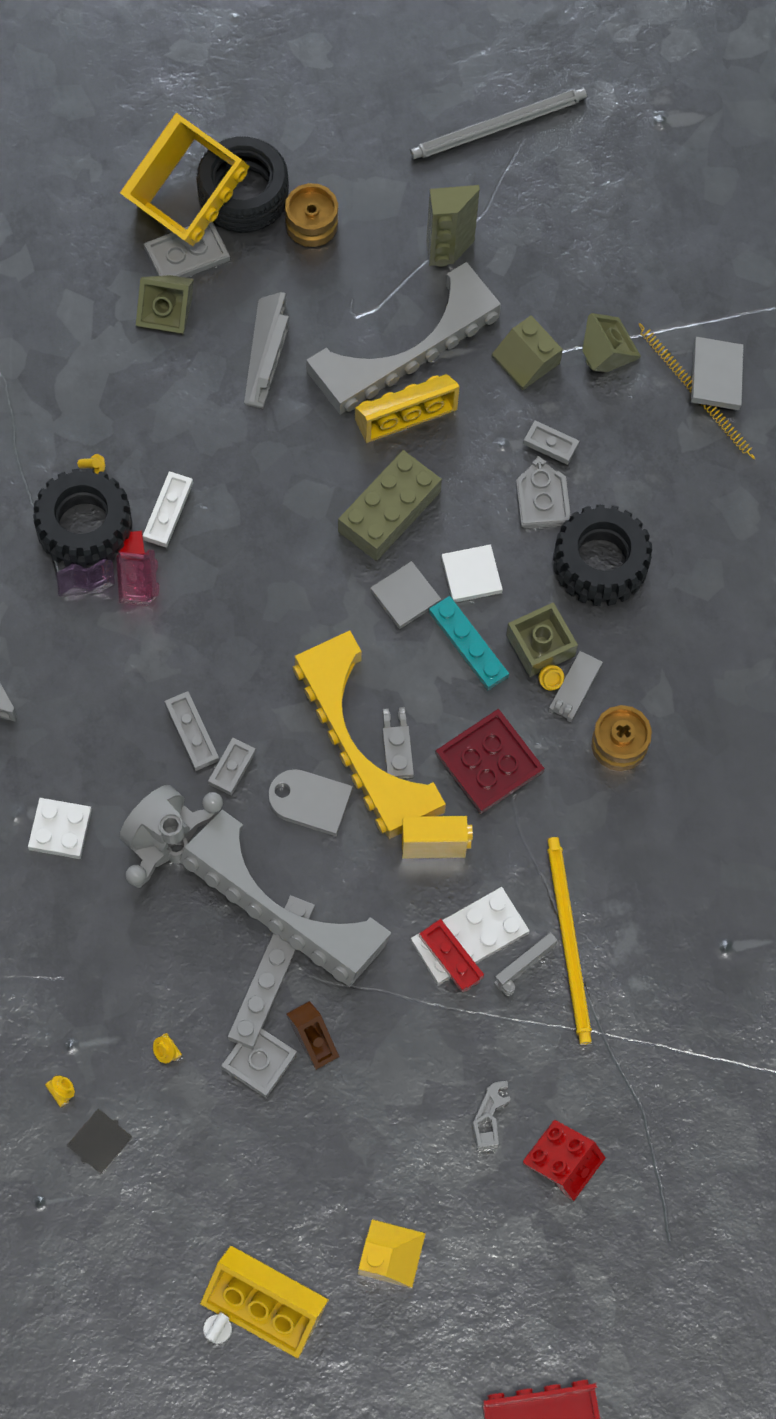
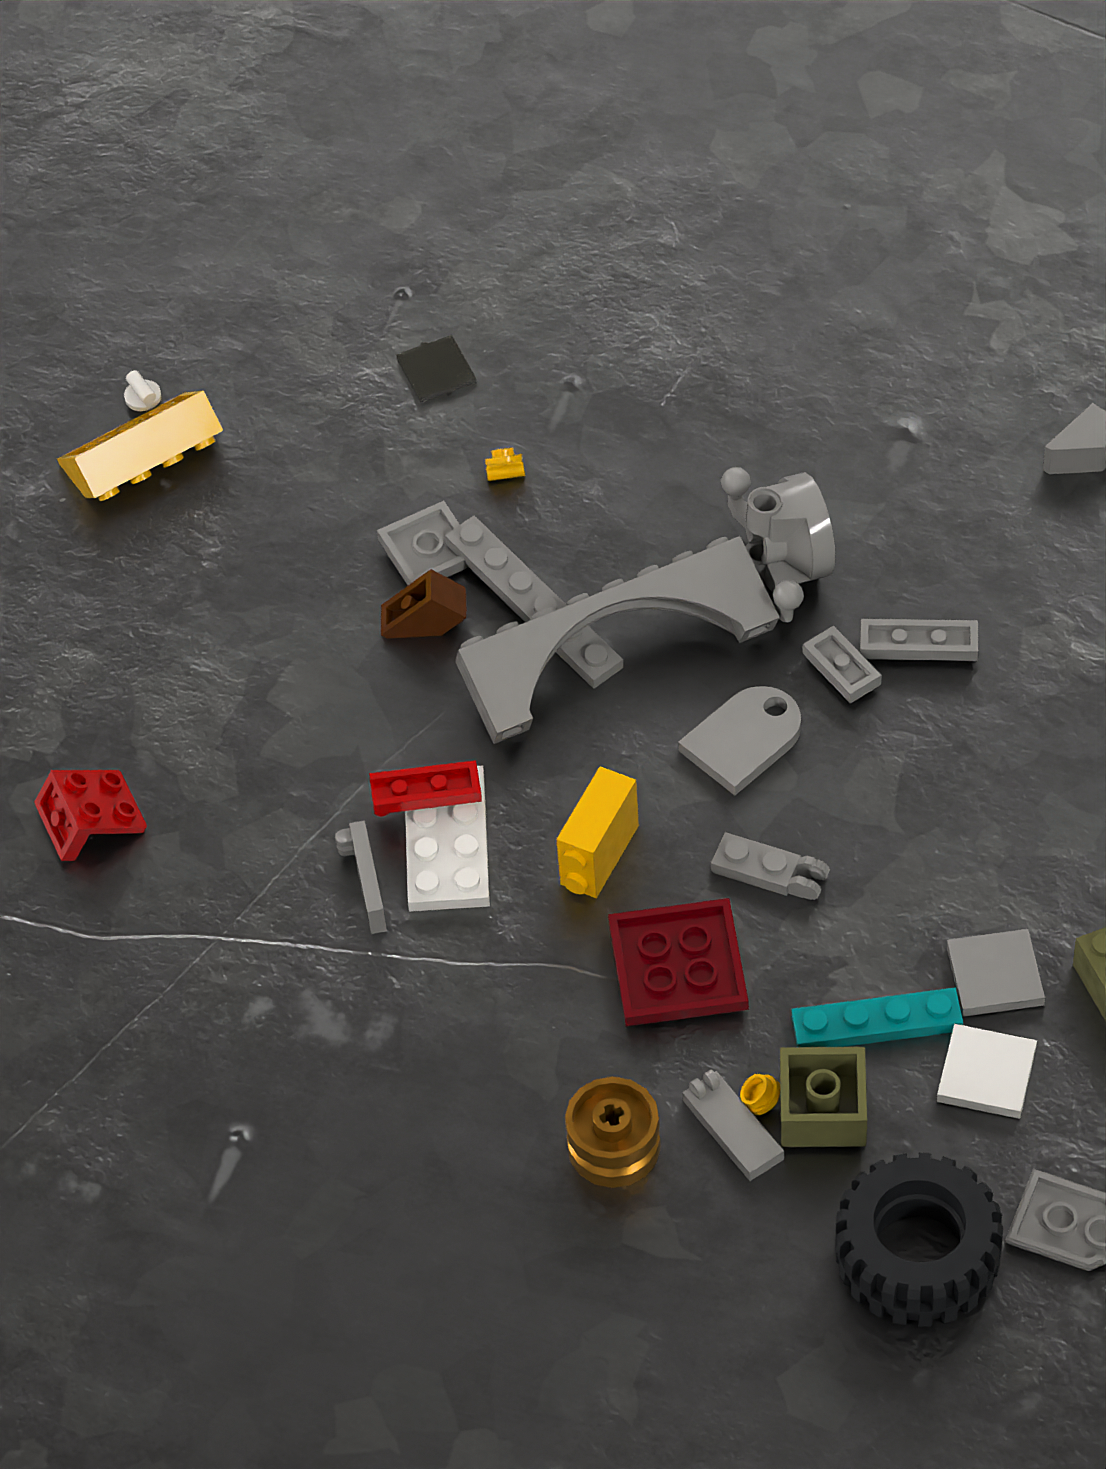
camera: 125 degrees right, 15 degrees down
white plate [28,798,92,859] -> none
yellow plate [45,1076,75,1108] -> none
yellow arch [293,630,446,839] -> none
yellow slope [358,1219,426,1288] -> none
light grey piece [472,1081,511,1151] -> none
yellow piece [547,837,592,1045] -> none

